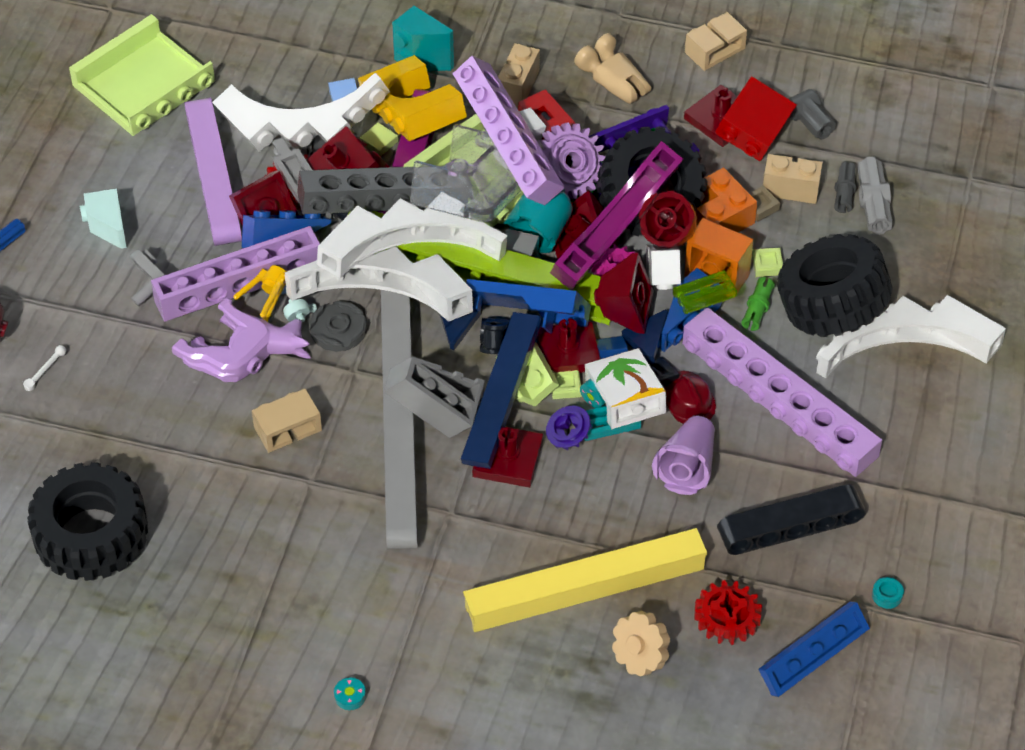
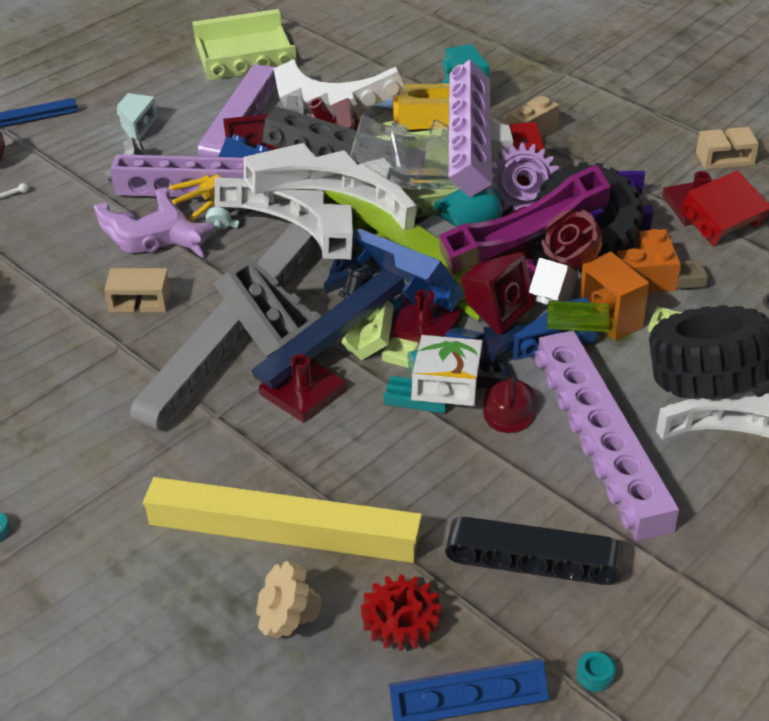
camera: 30 degrees right, 10 degrees down
dark grey tile [309,301,367,352] -> none
dark purple gear [546,406,592,451] -> none
tan piece [574,33,651,104] -> none
lavender cone [652,416,715,495] -> none
bright green pin [741,277,775,331] -> none
tan piece [763,154,823,204] -> none

